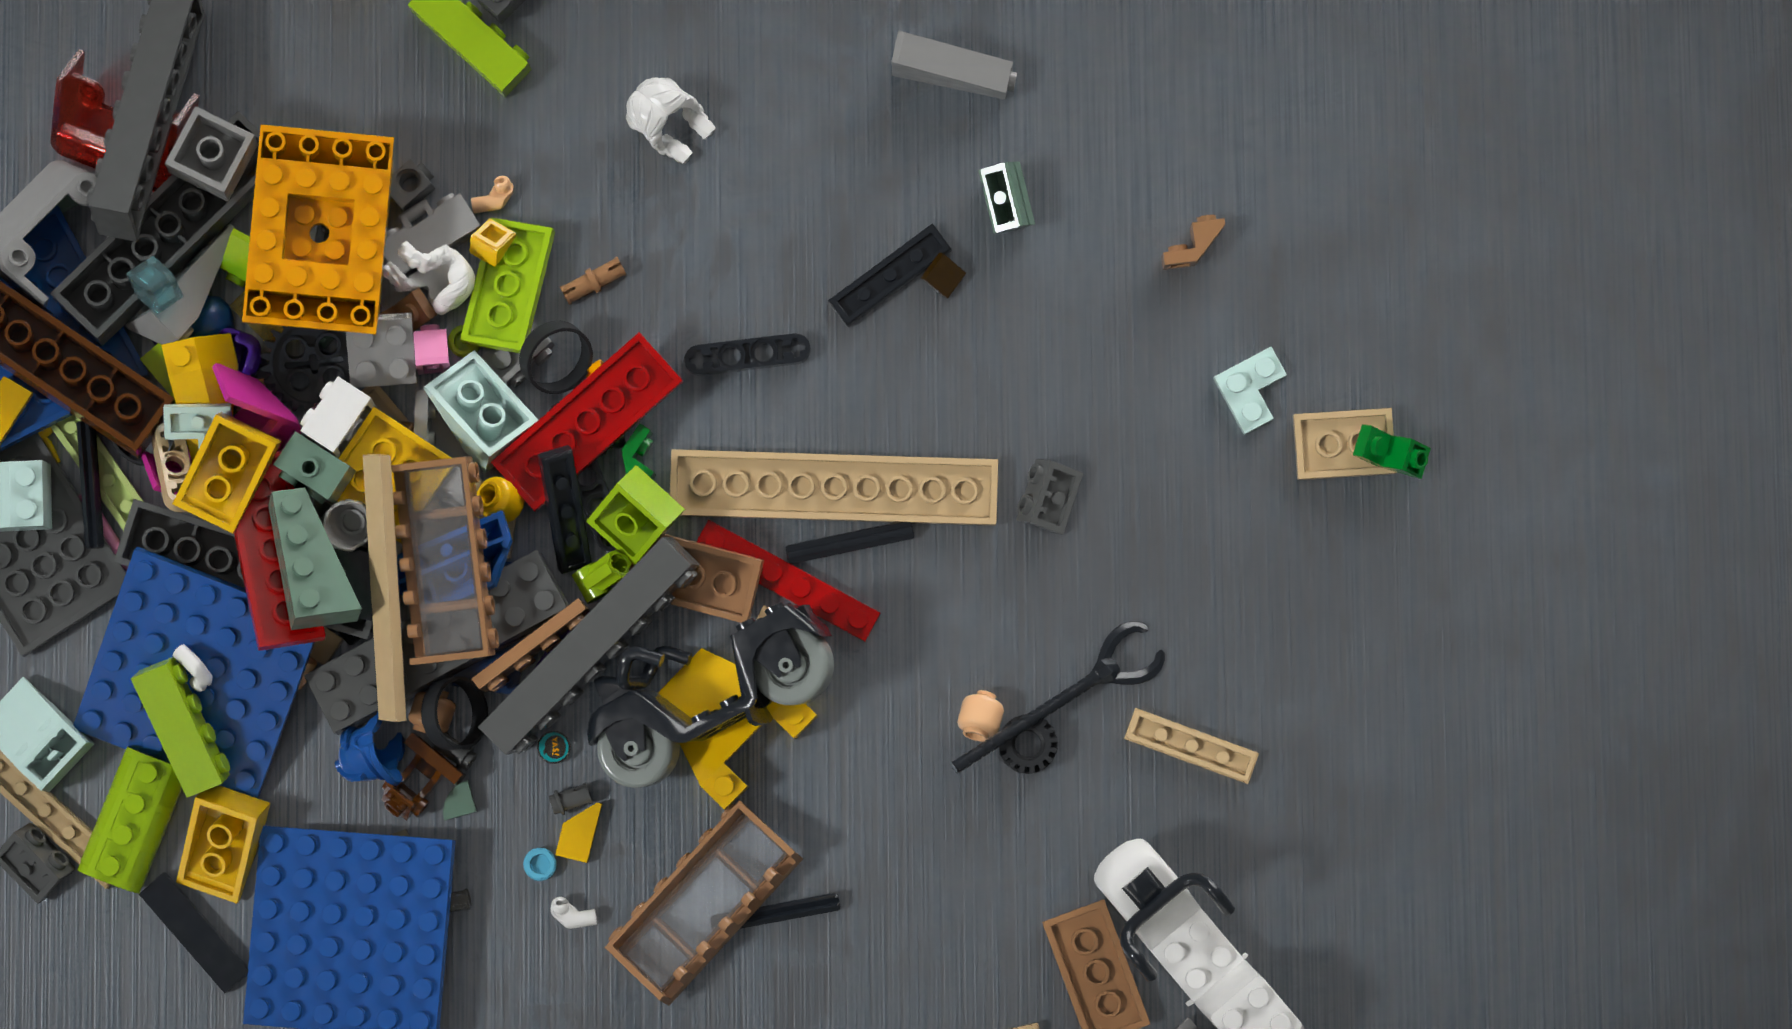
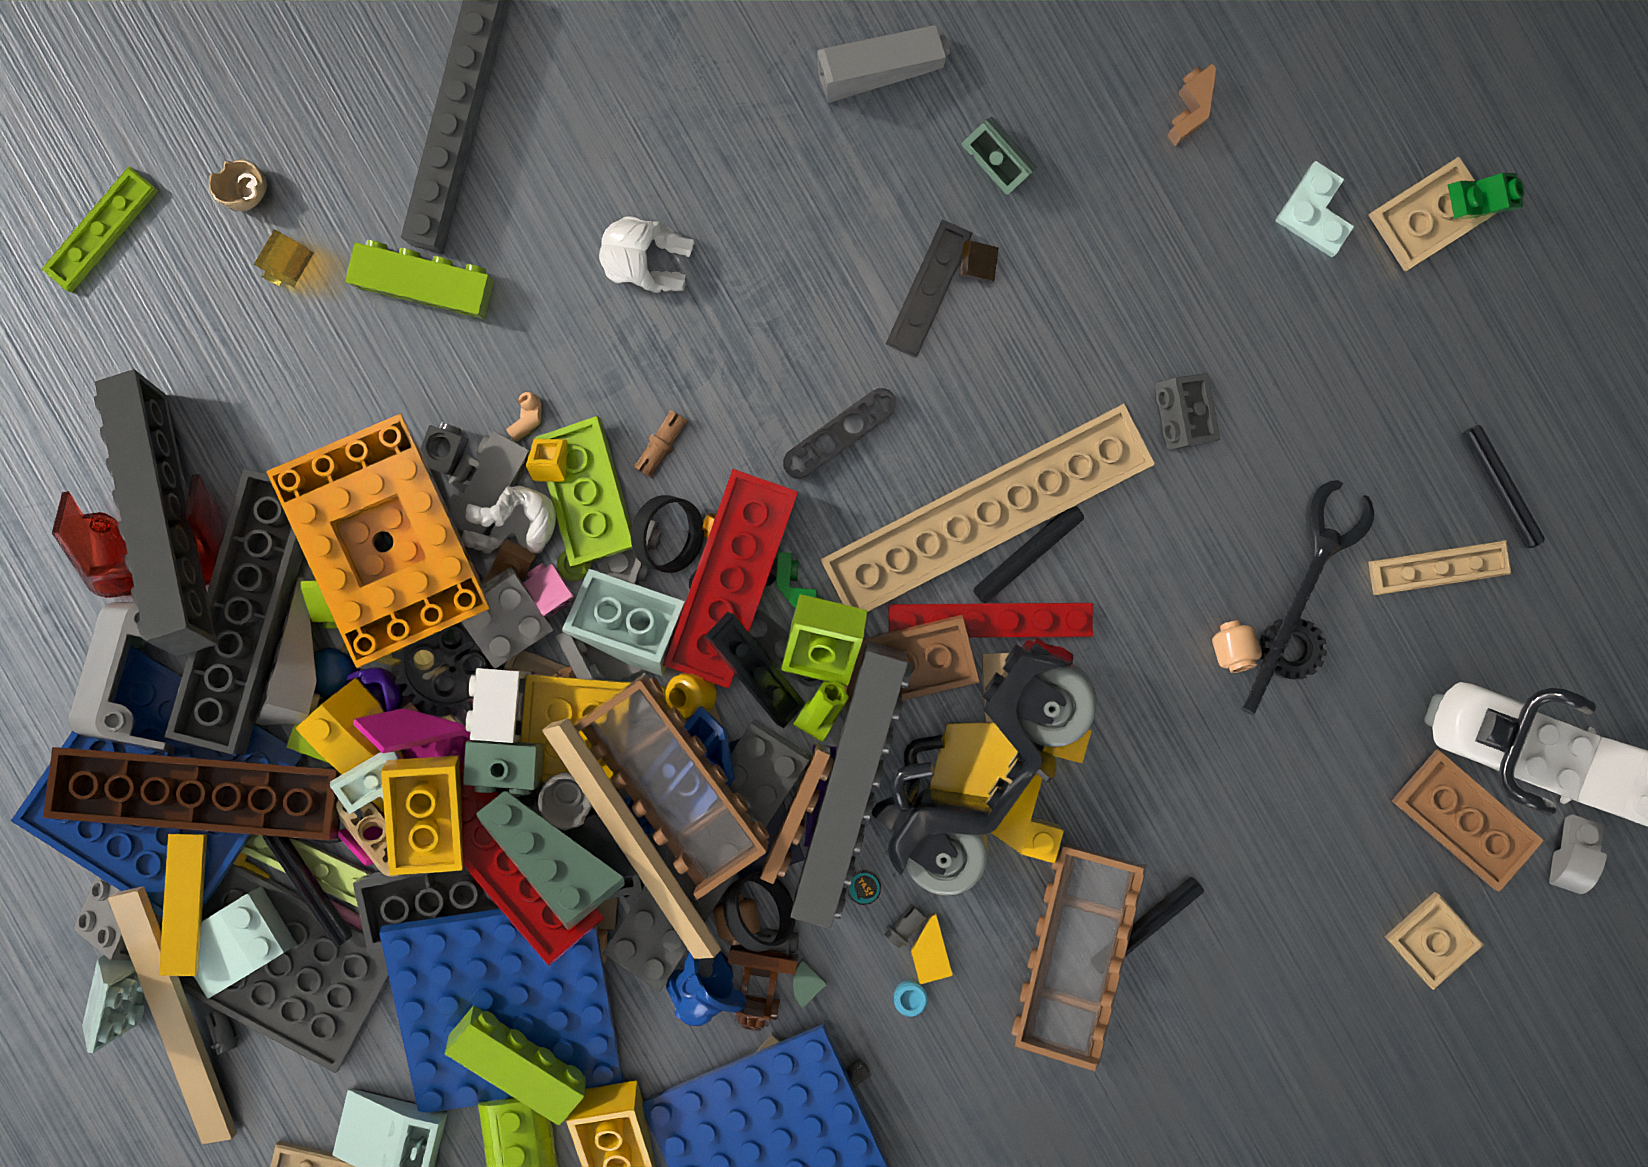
camera: 35 degrees left, 5 degrees up
clear light blue brick [126,256,184,315] -> none
light grey brick [165,106,258,202] -> none
white arm [173,644,212,692] -> none
white arm [550,897,598,929] -> none
none -> black axle [1463,425,1545,548]

